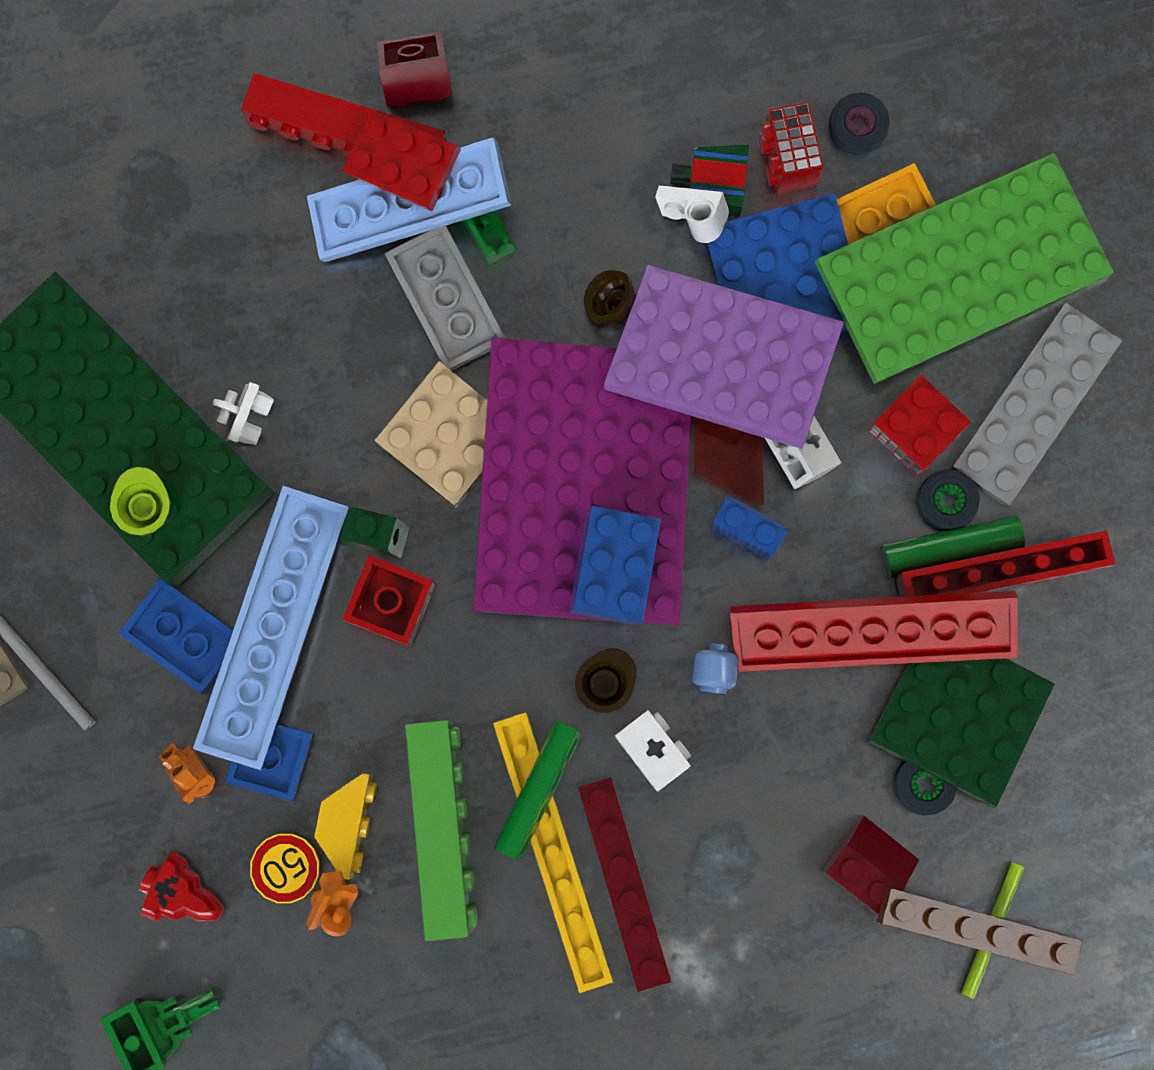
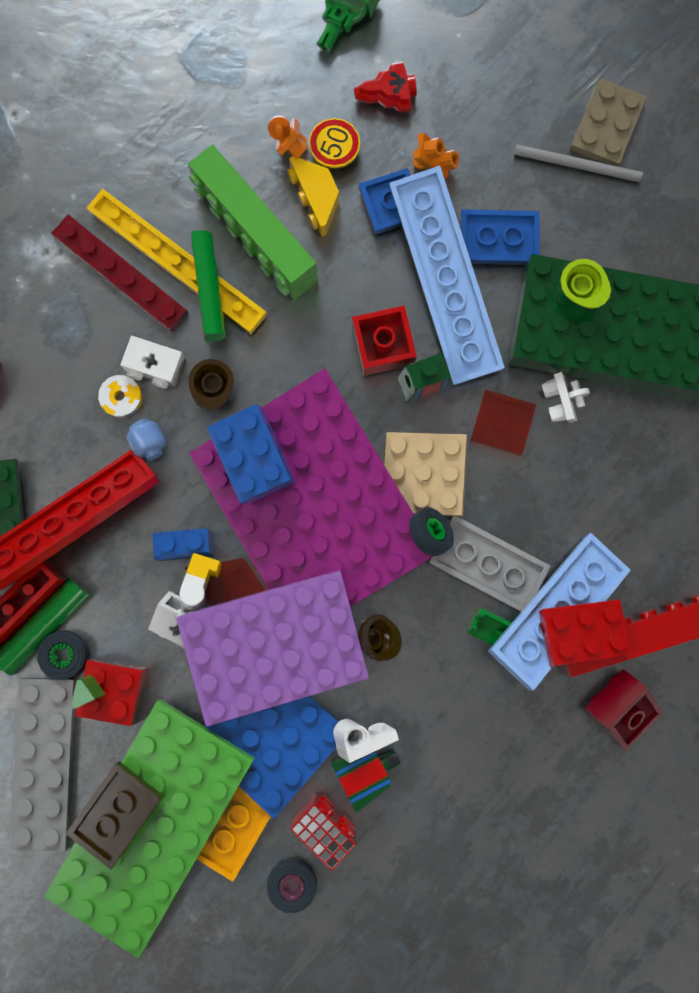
camera: 140 degrees right, 0 degrees up
none -> dark brown plate [66,761,164,870]
none -> slope [71,675,105,709]
none -> white piece [98,375,143,418]
none -> leg [180,553,221,611]
none -> black bush [409,507,454,557]
none -> clear red tile [470,389,536,456]

